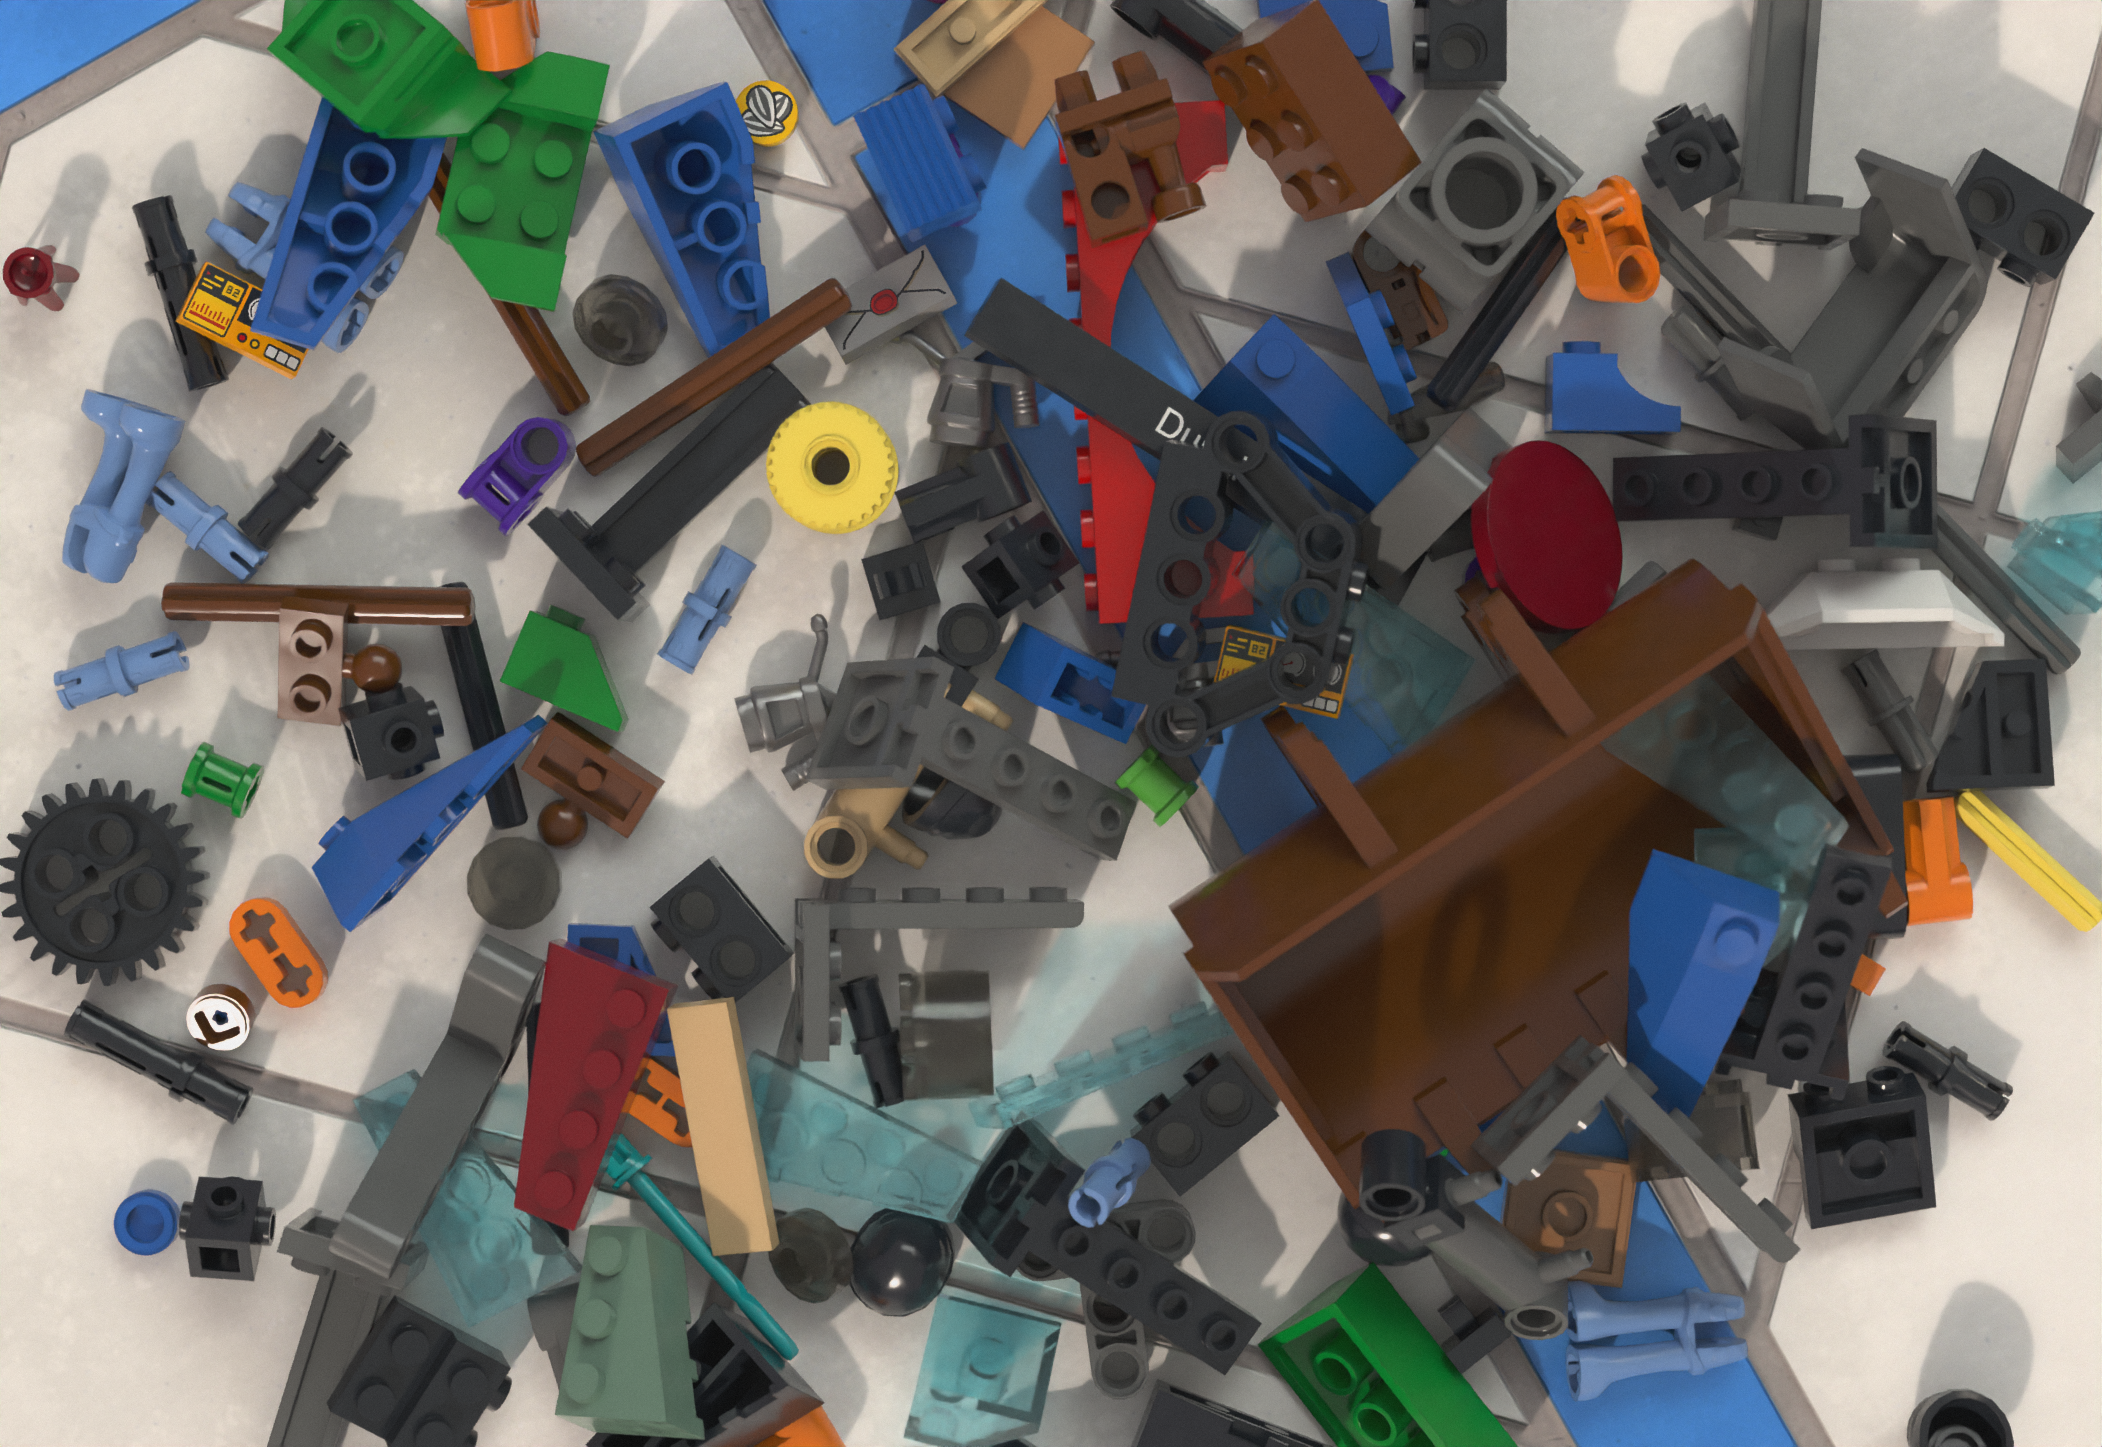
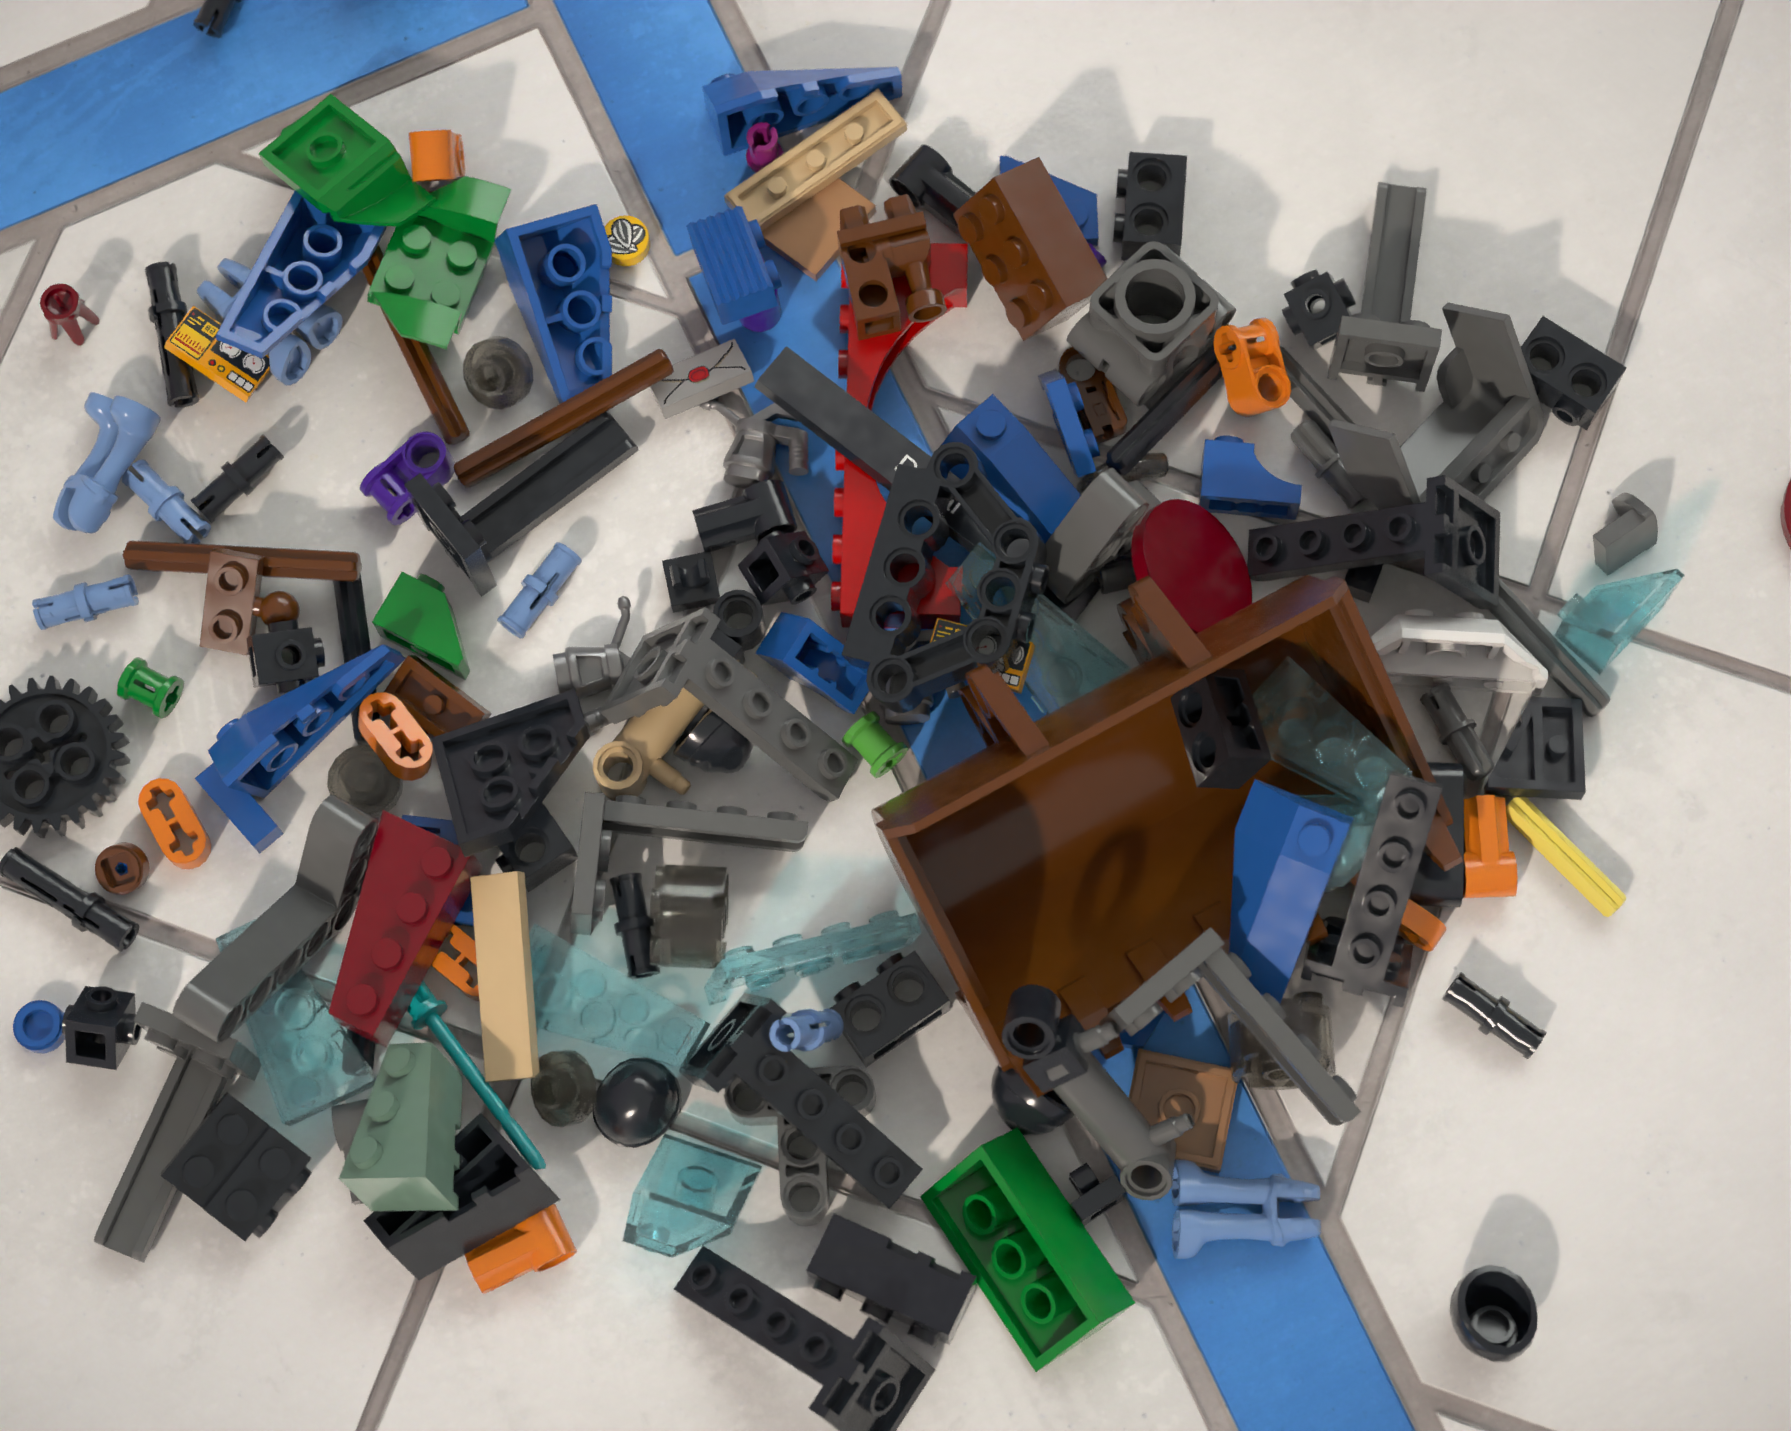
camera: 10 degrees right, 15 degrees down
light yellow hose [766,402,899,534] -> none
black plate [1788,1066,1937,1229] -> none
none -> blue piece [195,763,284,854]
none -> orange beam [358,692,433,781]
none -> black plate [431,689,590,857]
none -> black brick [1170,668,1272,789]

